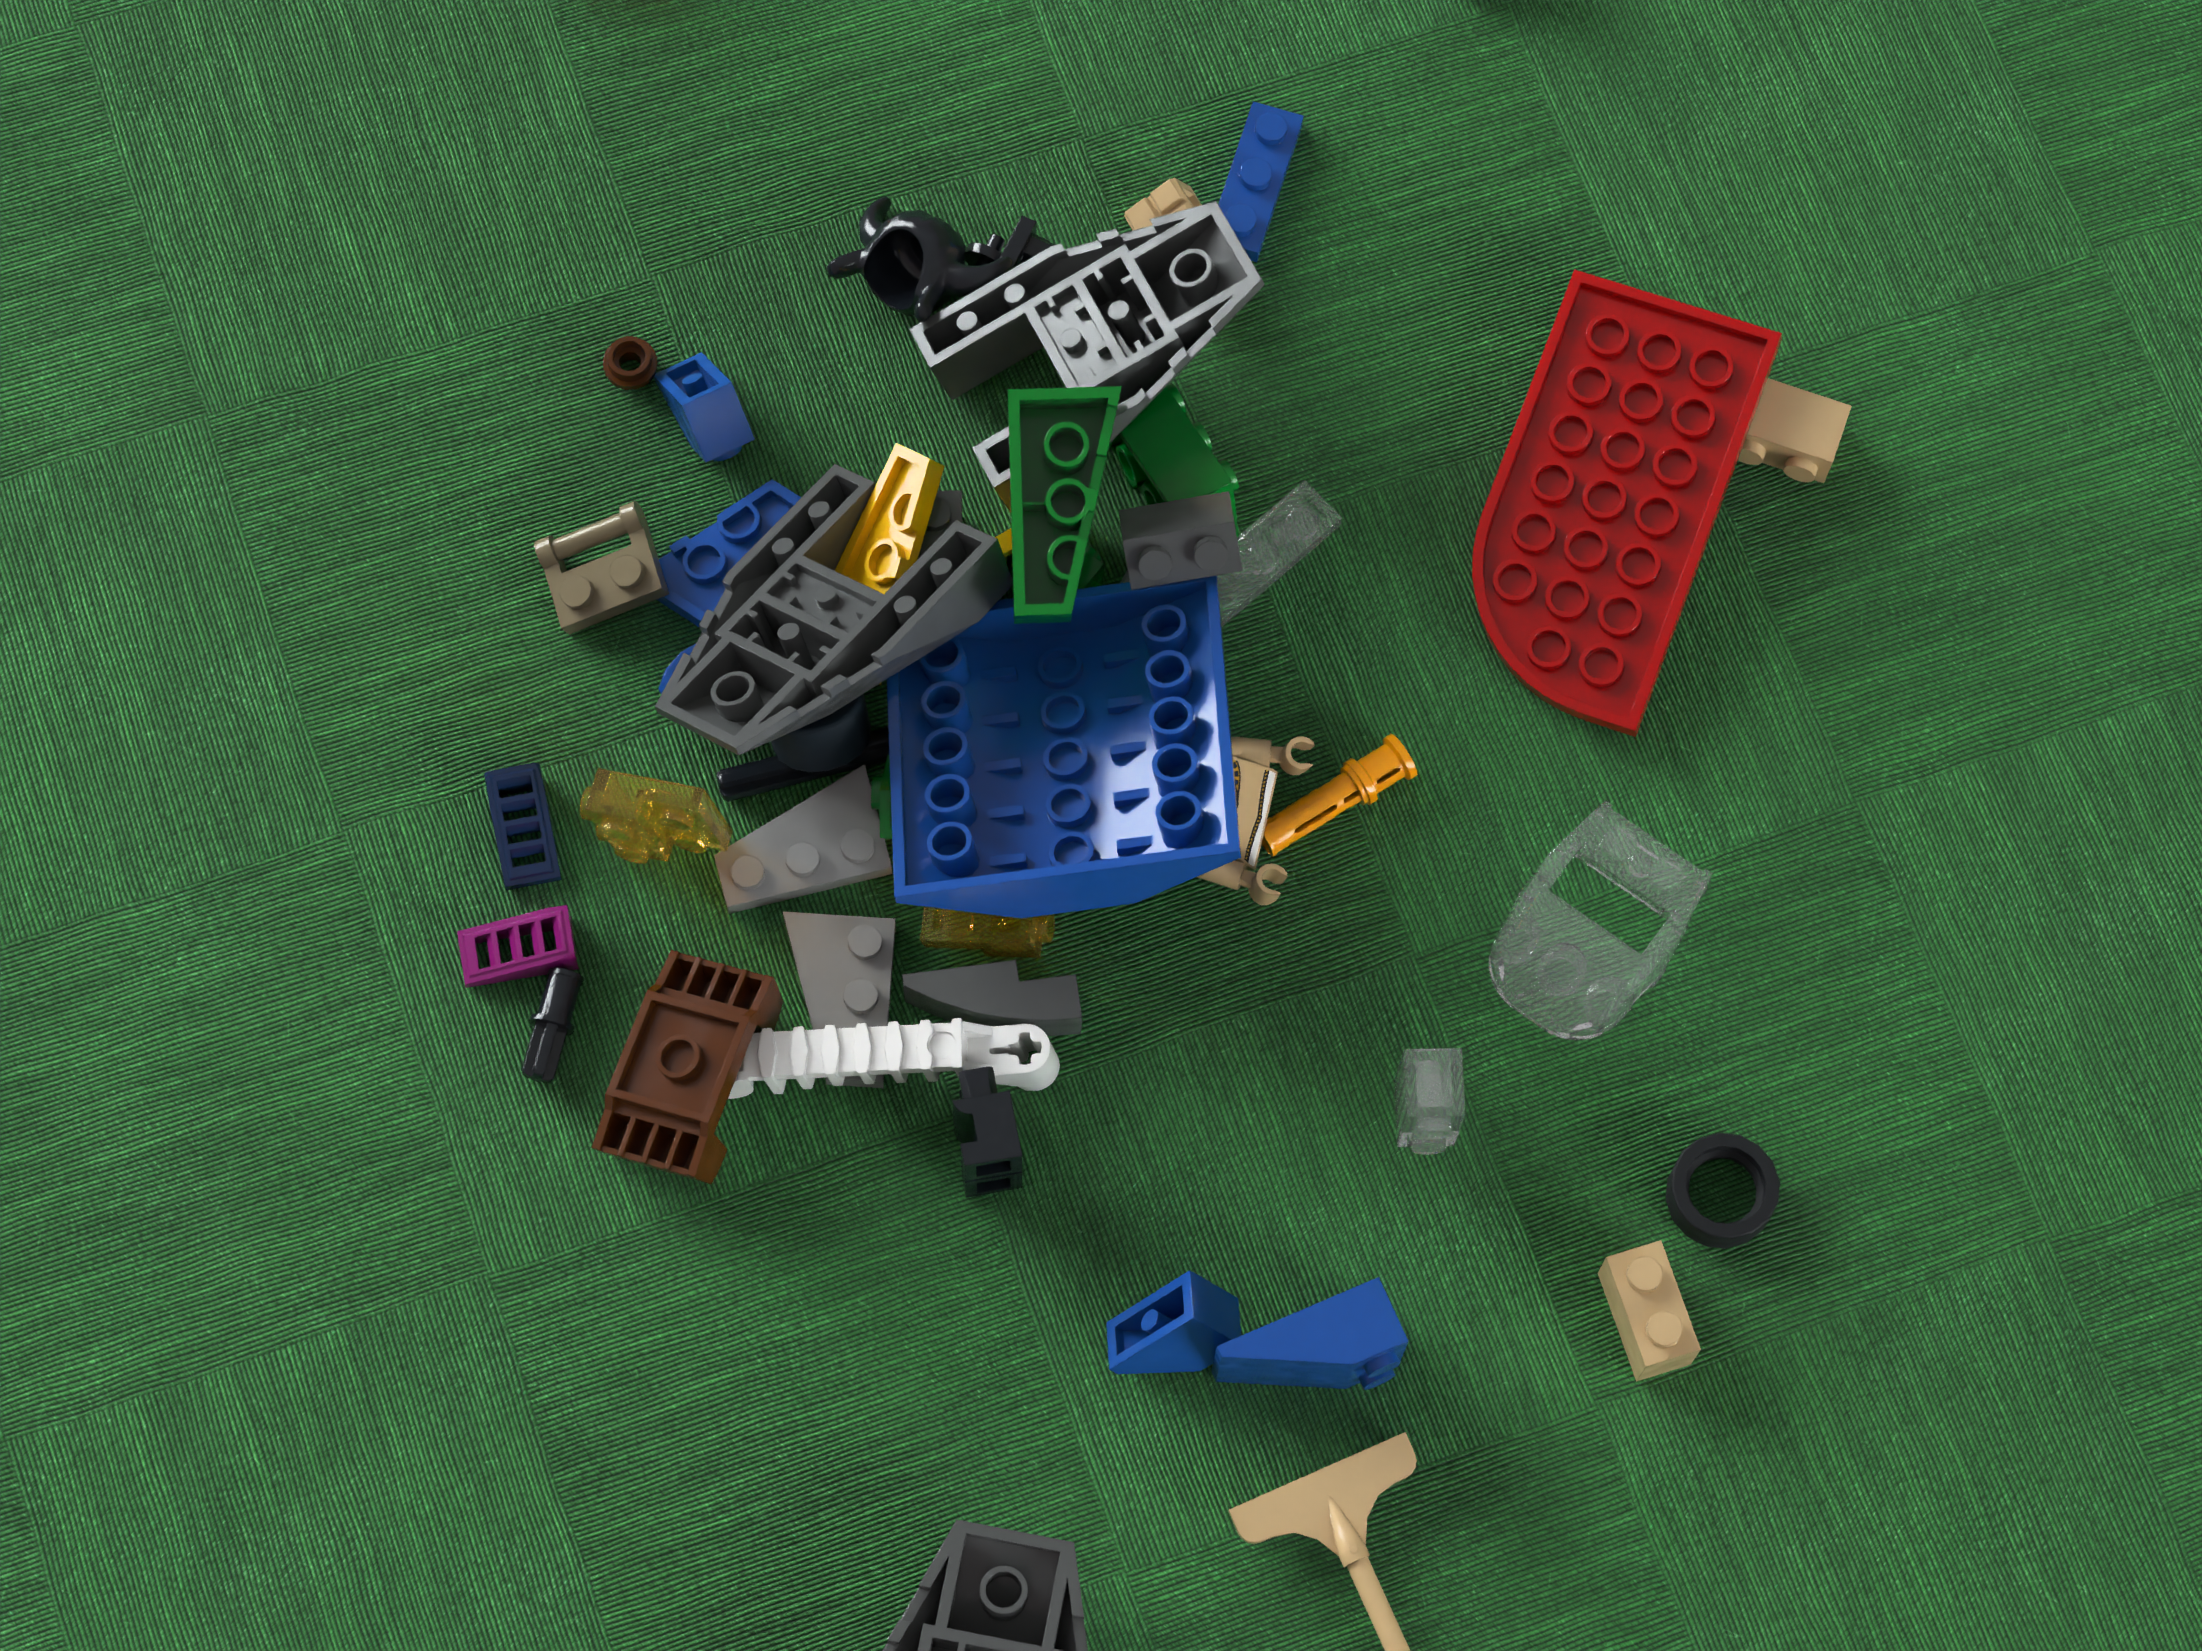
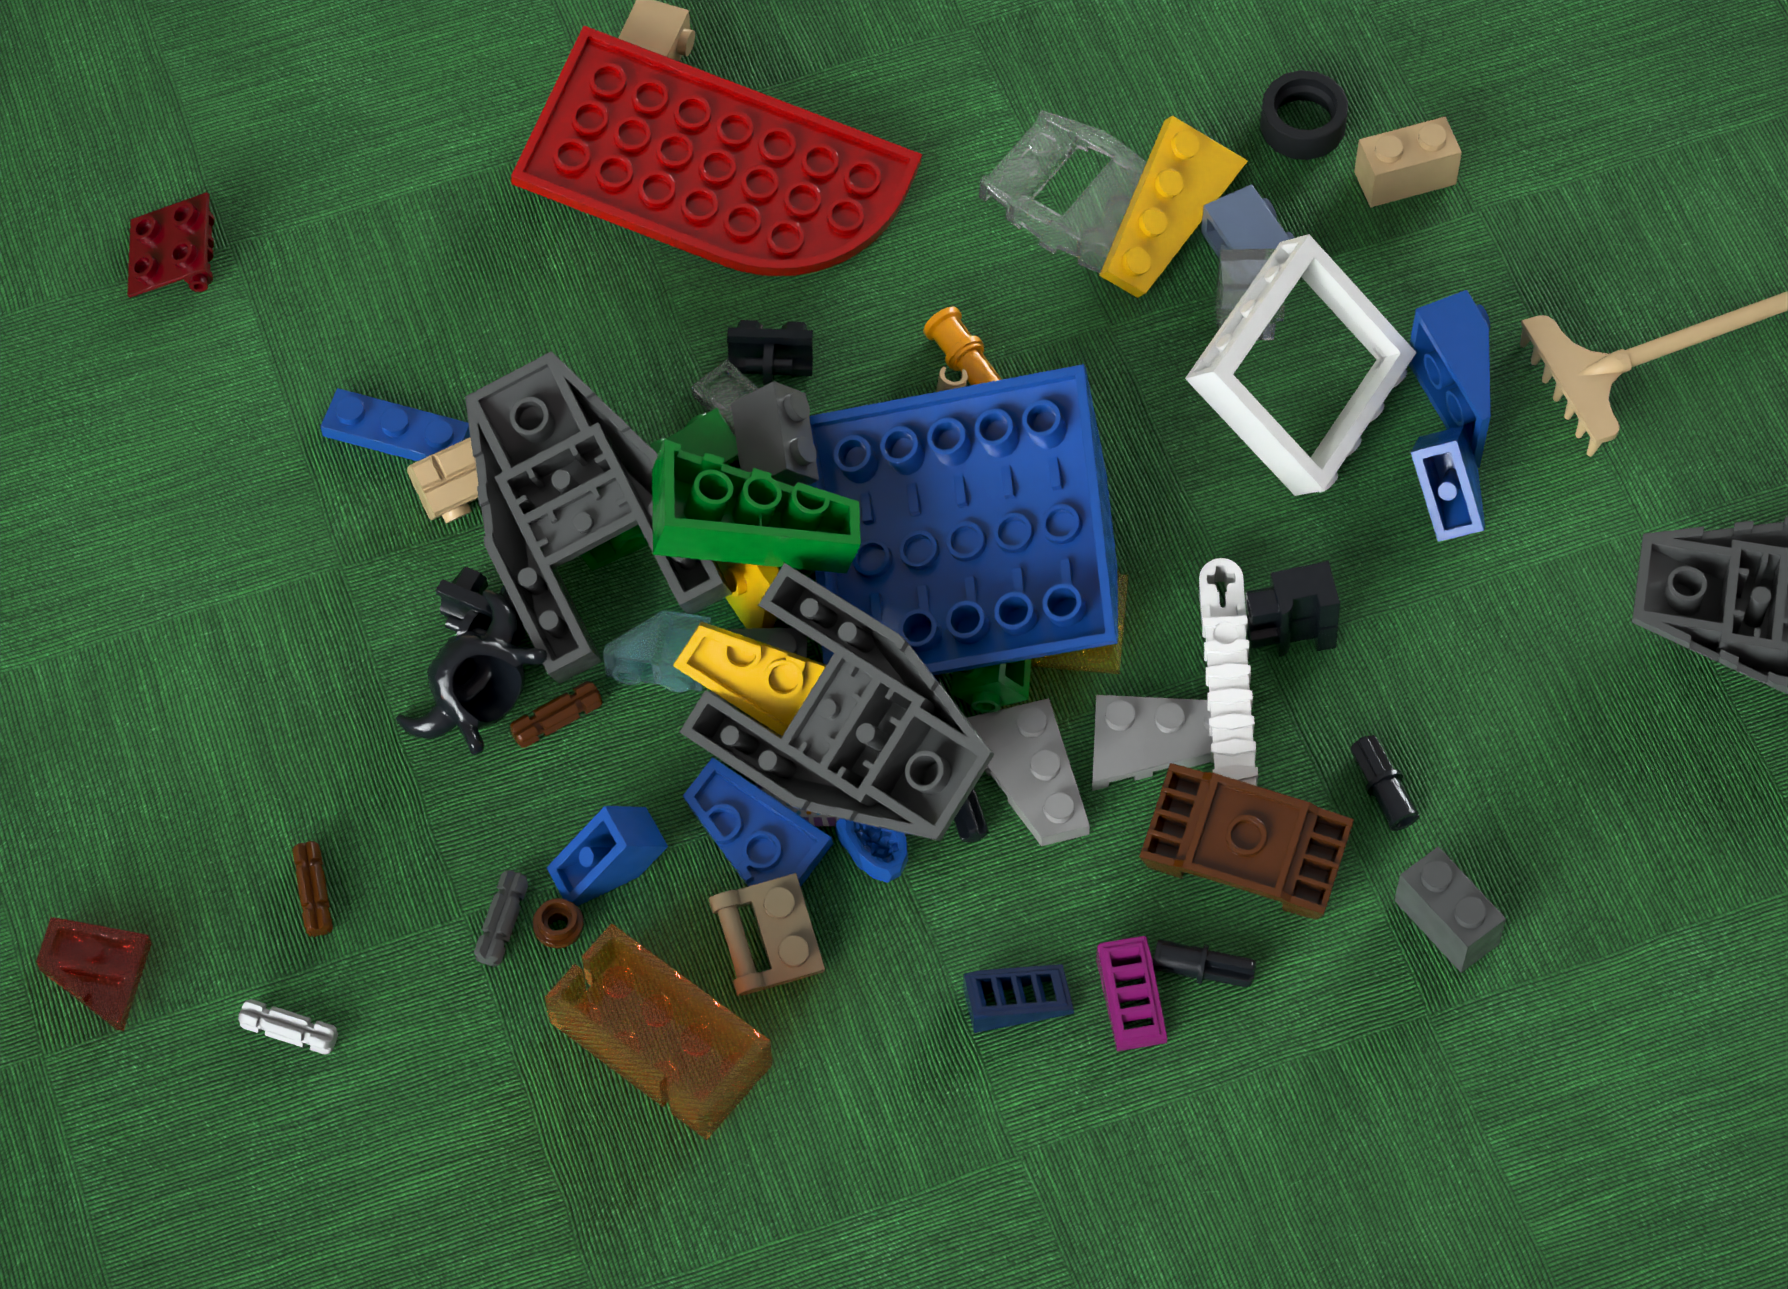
camera: 85 degrees left, 10 degrees down
clear yellow plate [580,768,733,864] -> none
dark grey slope [903,960,1082,1036] -> none
none -> axle [238,999,338,1055]
none -> reddish brown axle [292,841,333,937]
none -> dark grey axle [474,870,528,967]
none -> reddish brown axle [510,681,602,748]
none -> clear orange piece [545,923,772,1140]
none -> clear light blue slope [603,610,712,692]
none -> black hips [727,320,813,385]
none -> yellow wing [1099,115,1248,298]
none -> white window [1185,234,1417,496]
none -> sand blue brick [1201,184,1295,295]
none -> black axle [1351,735,1419,831]
none -> dark grey brick [1394,846,1506,973]

